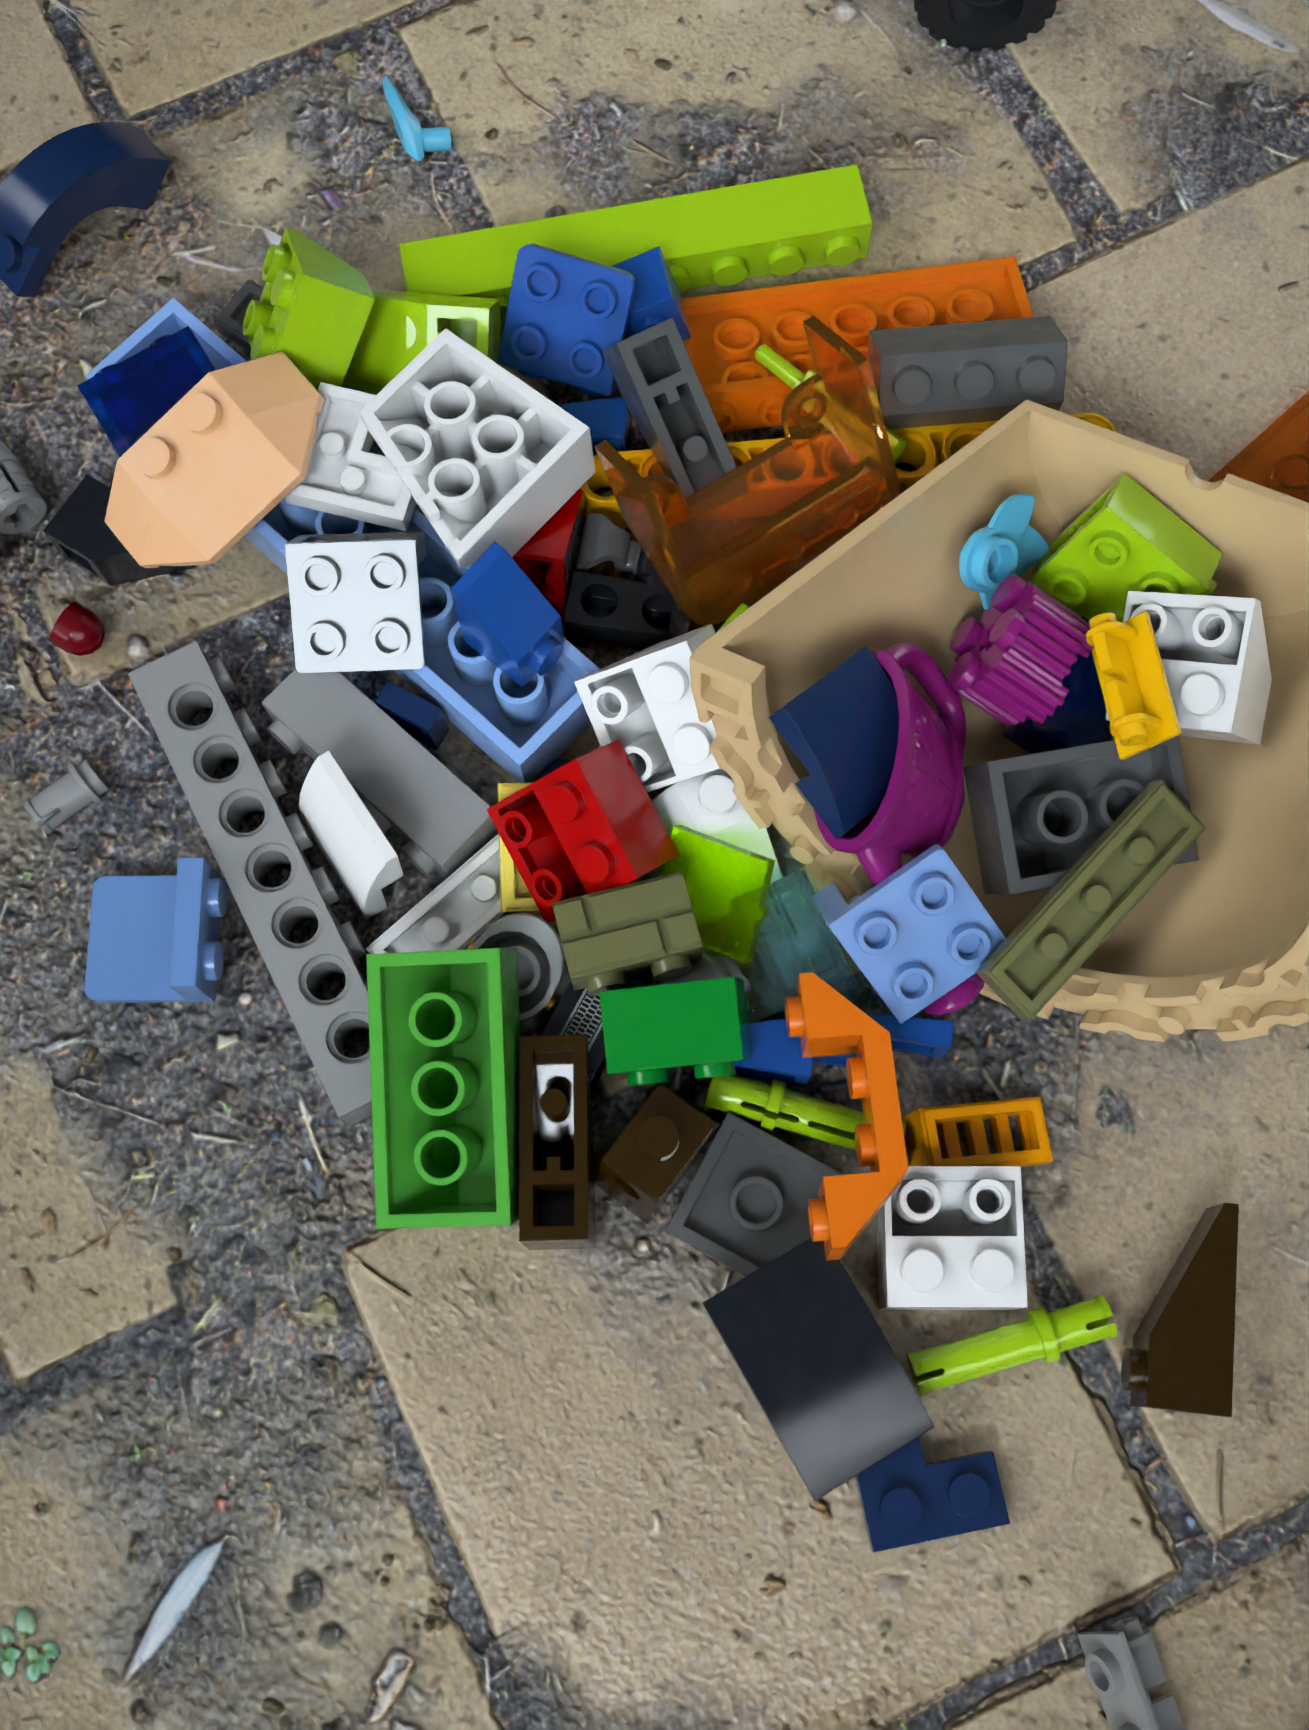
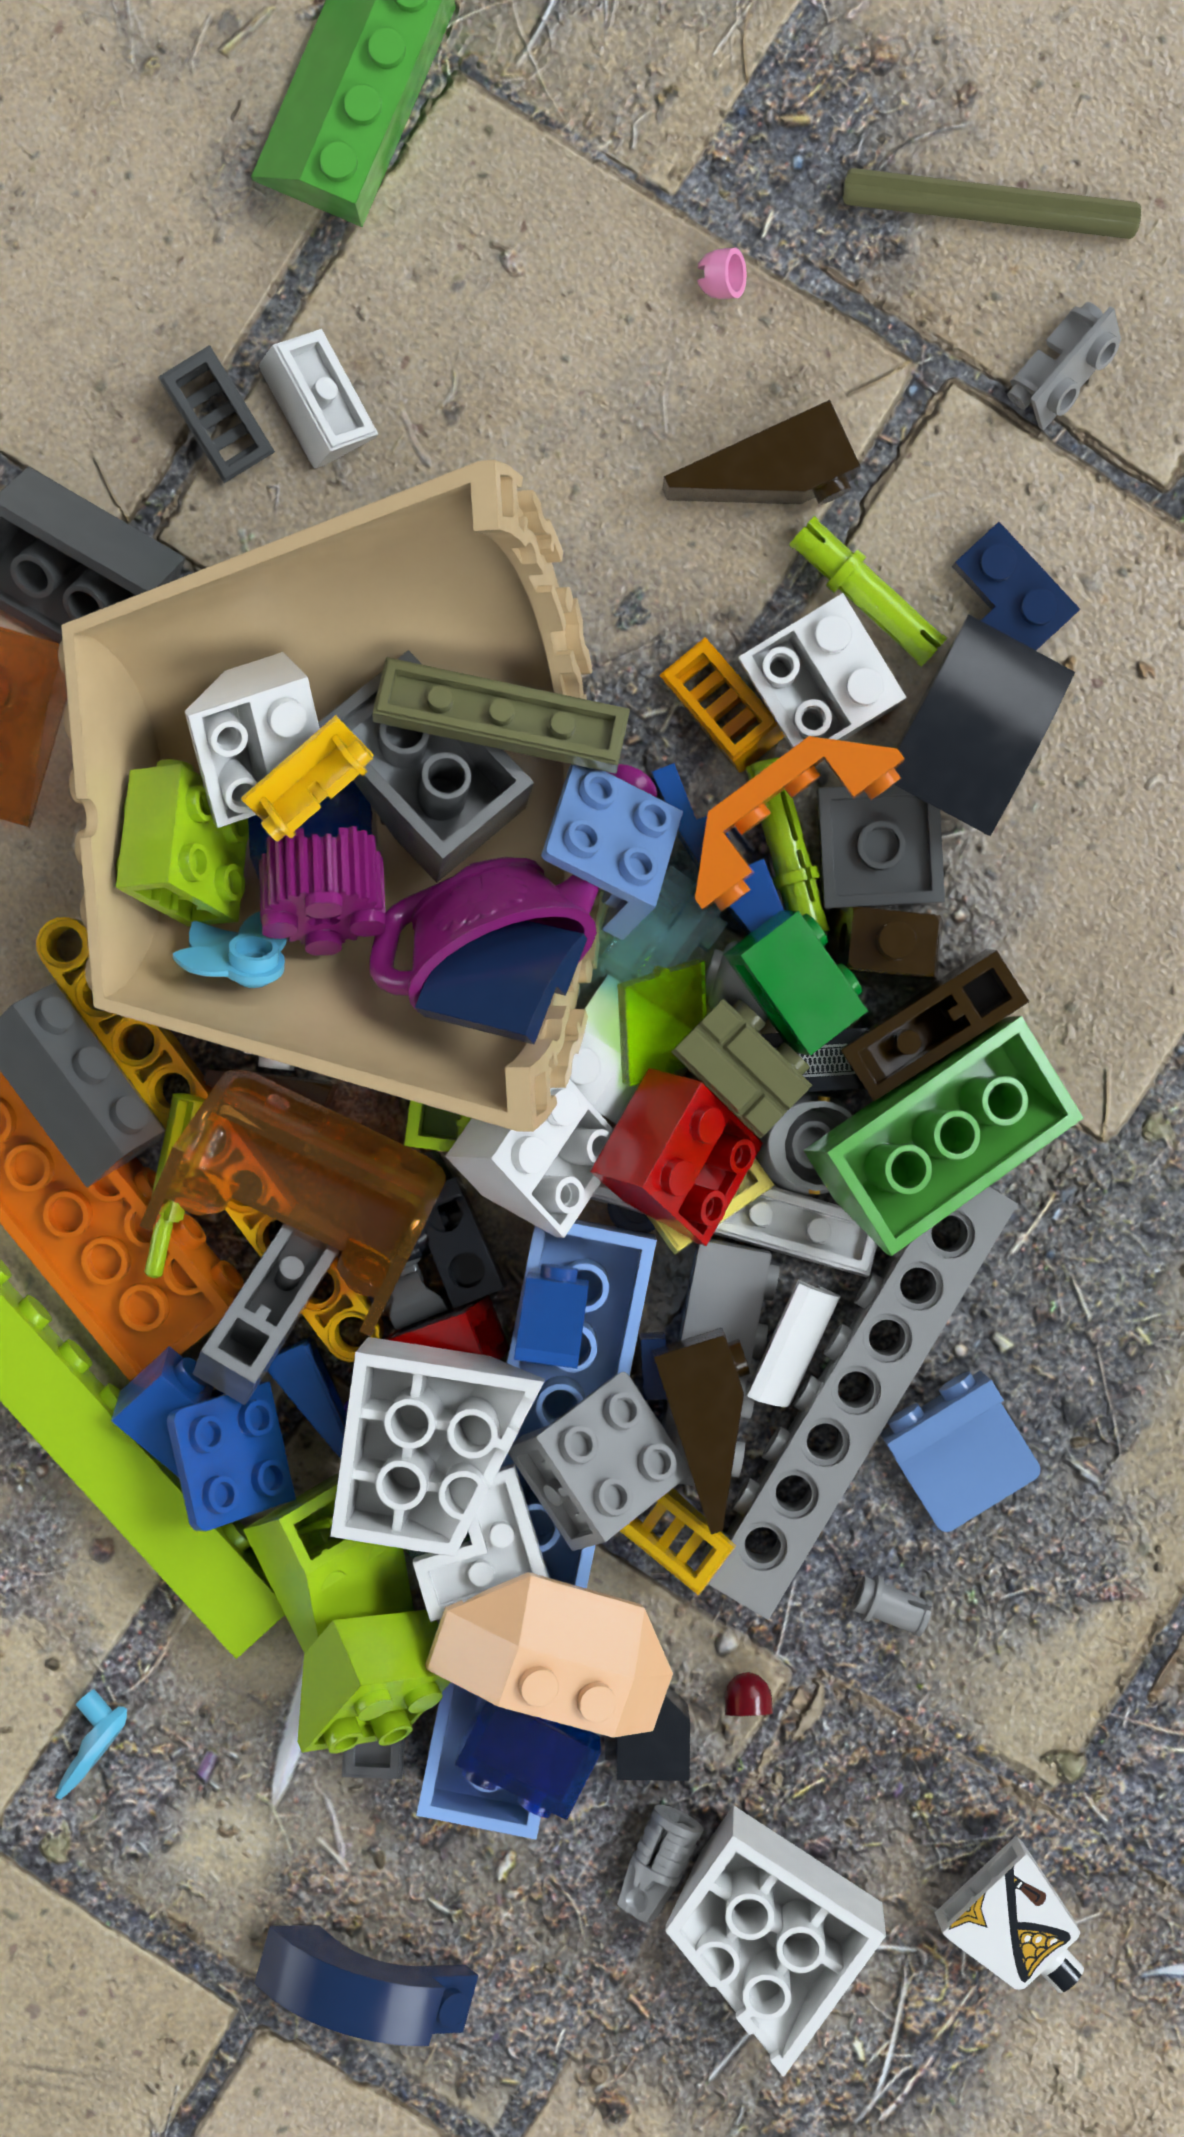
camera: 125 degrees left, 15 degrees up
none -> yellow slope [620,1488,736,1595]
none -> dark brown slope [653,1328,750,1534]

